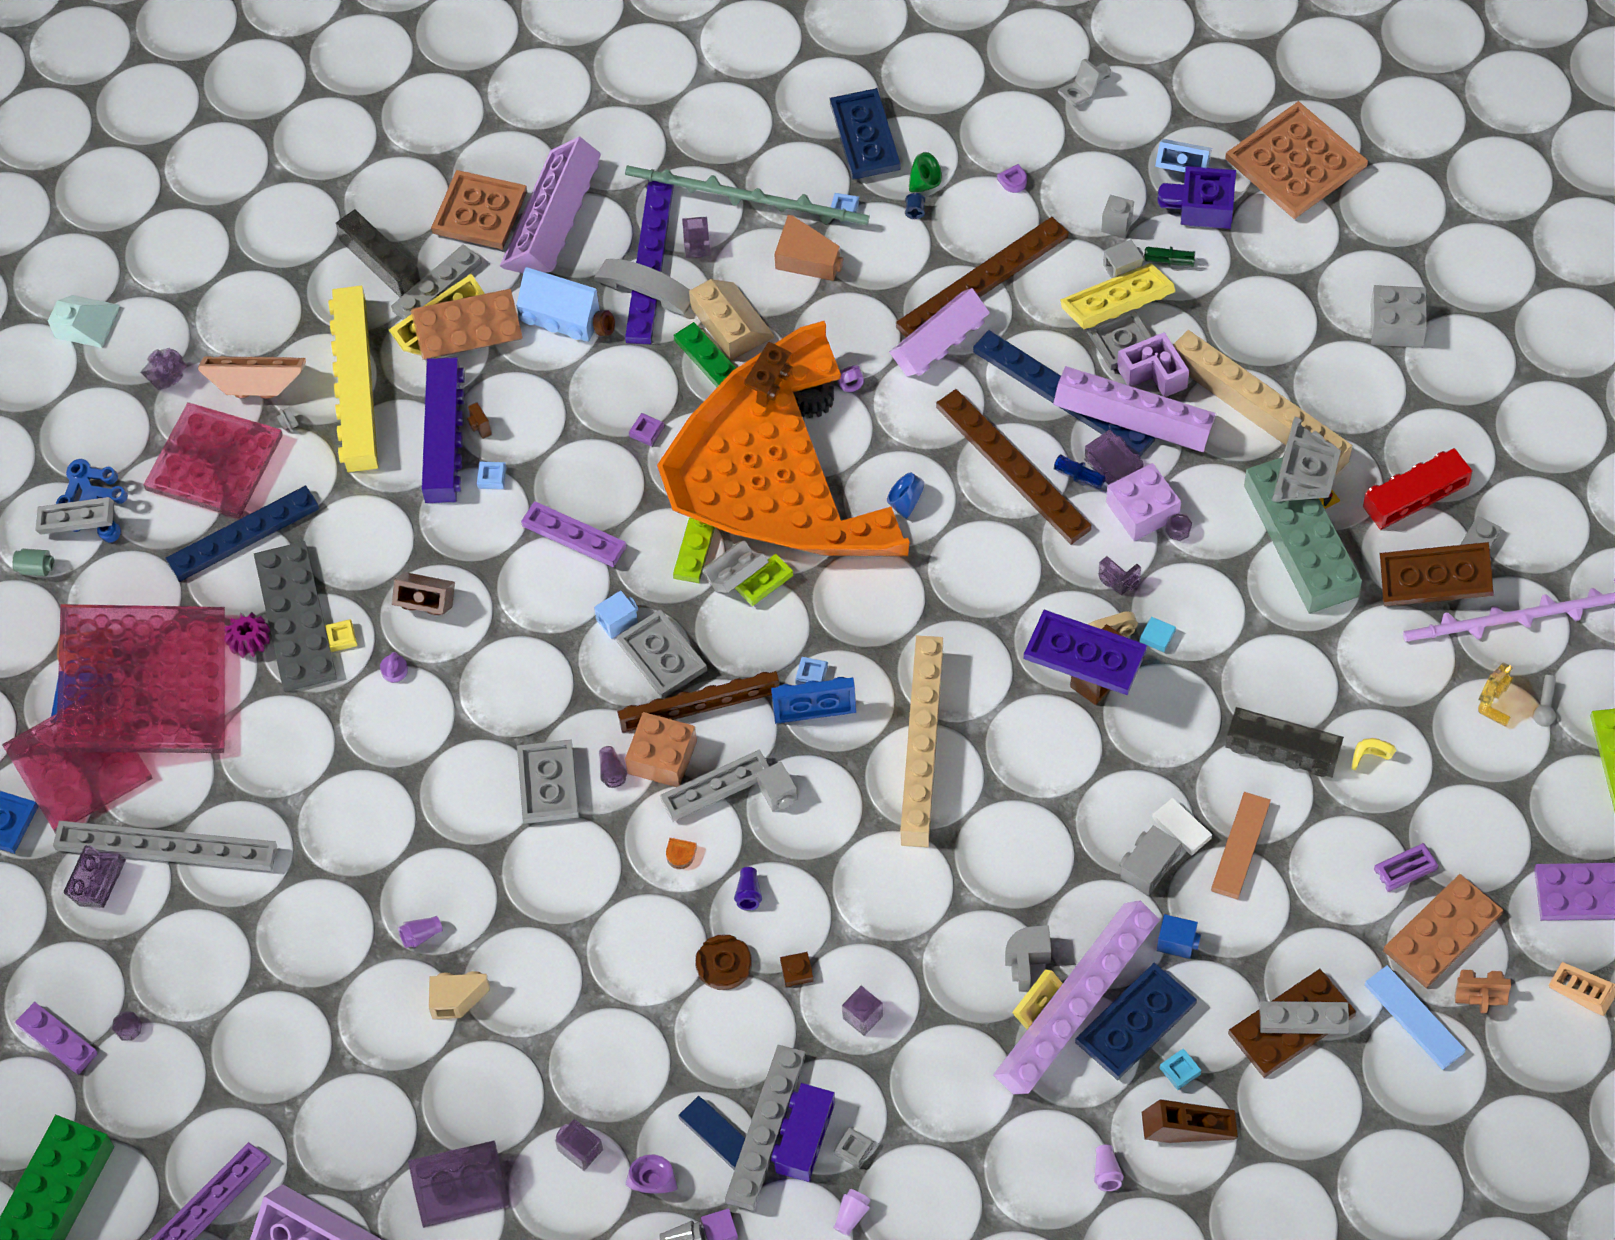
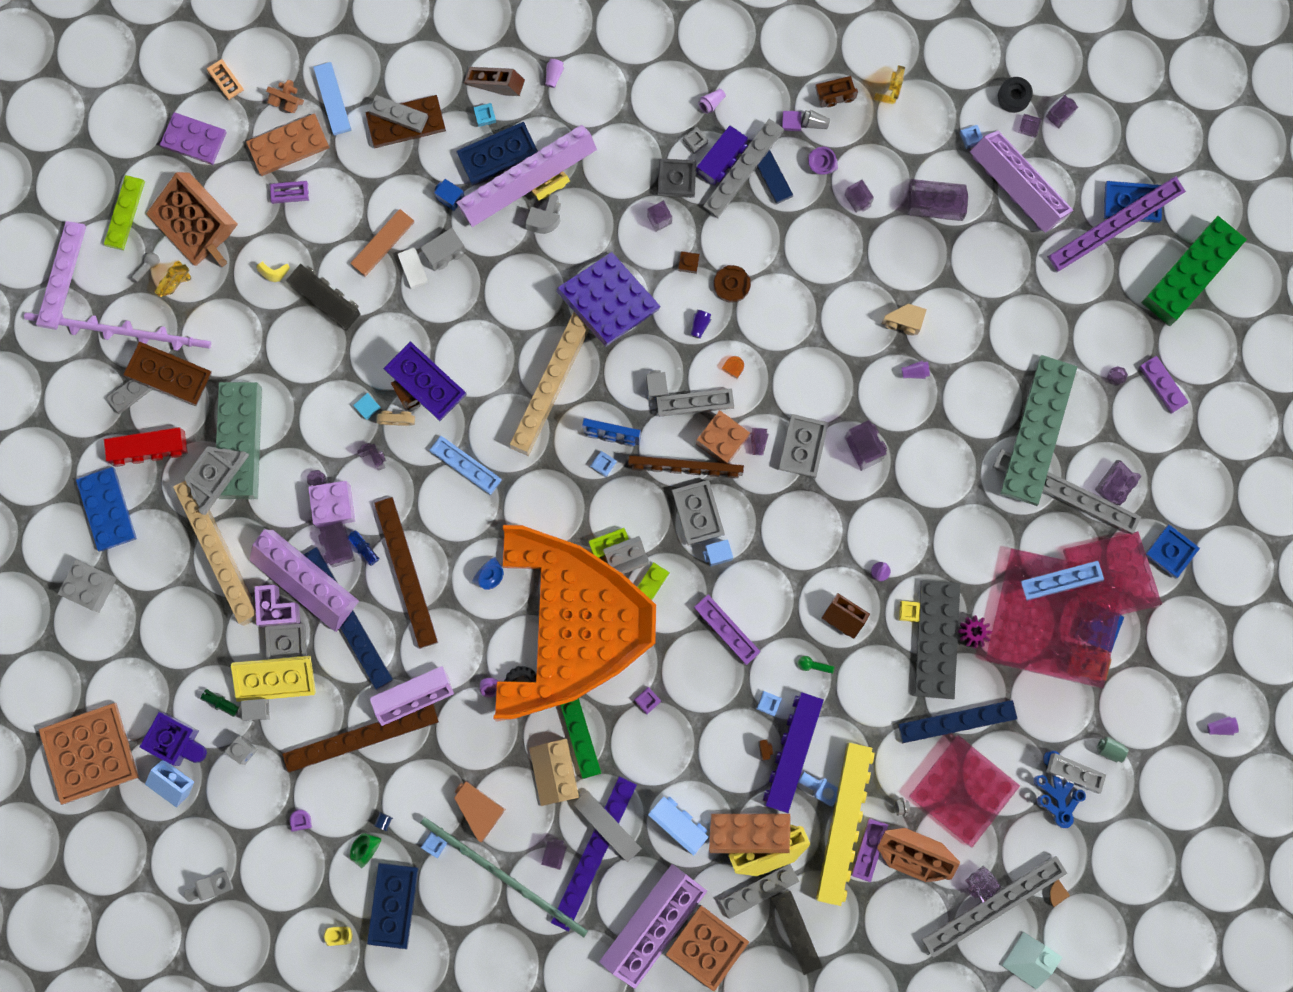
camera: 165 degrees left, 20 degrees up
reddish brown tile [593,310,615,336] -> none
reddish brown bracket [744,342,793,407] -> none
none -> blue plate [76,467,137,552]
none -> nougat slope [146,172,238,266]
none -> medium nougat tile [207,244,227,267]
none -> light yellow hair [323,927,353,946]
none -> light blue tile [429,435,502,495]
none -> dark purple plate [556,252,661,347]
none -> flat silver plate [658,158,696,198]
none -> green bar [798,656,835,674]
none -> light blue bracket [798,772,838,806]
none -> clear purple brick [844,420,887,471]
none -> medium lavender plate [851,818,888,882]
none -> light grey plate [921,856,1068,958]
none -> sand green plate [1000,355,1078,506]
none -> light blue plate [1021,561,1104,601]
none -> medium nougat tile [1049,879,1070,907]

